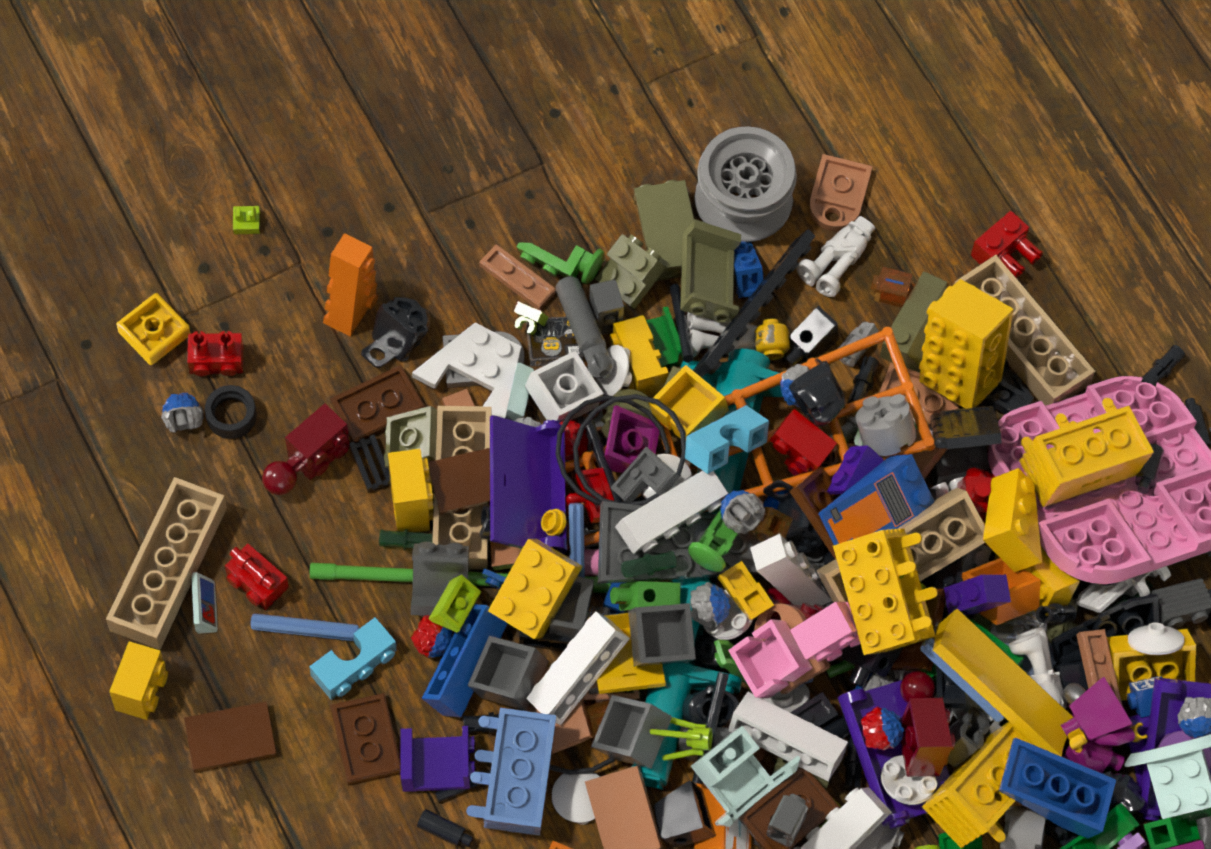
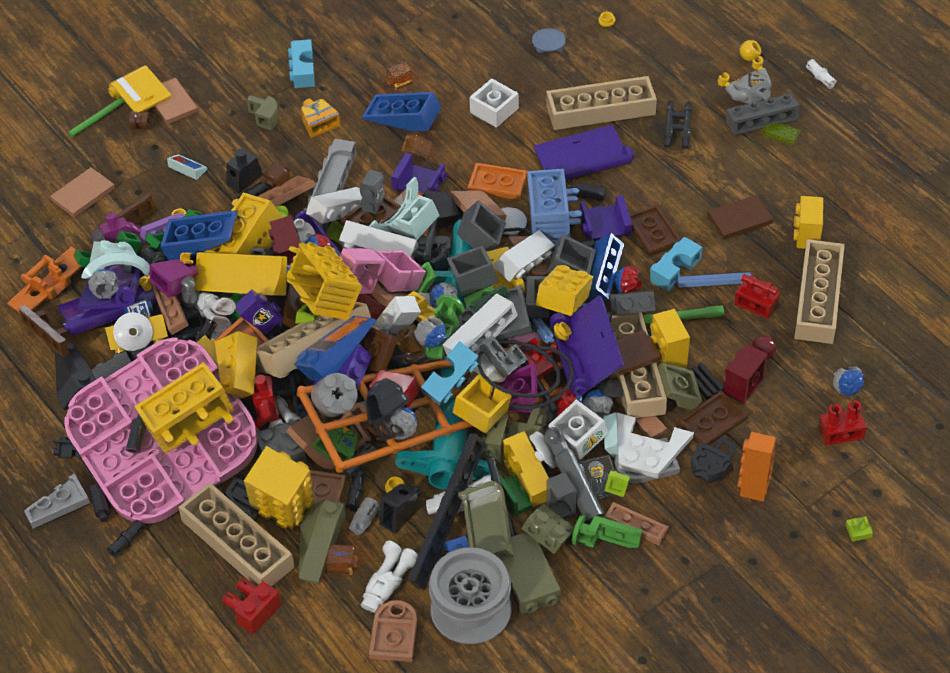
camera: 175 degrees right, 15 degrees down
yellow brick [116,293,191,365] -> none
slope [192,572,218,634] -> none
black tyre [204,385,257,439] -> none
lime slope [429,574,481,632] -> none
lime plant [649,717,713,761] -> none
yellow head [754,319,790,360] -> none
black hinge [930,406,1002,449] -> none

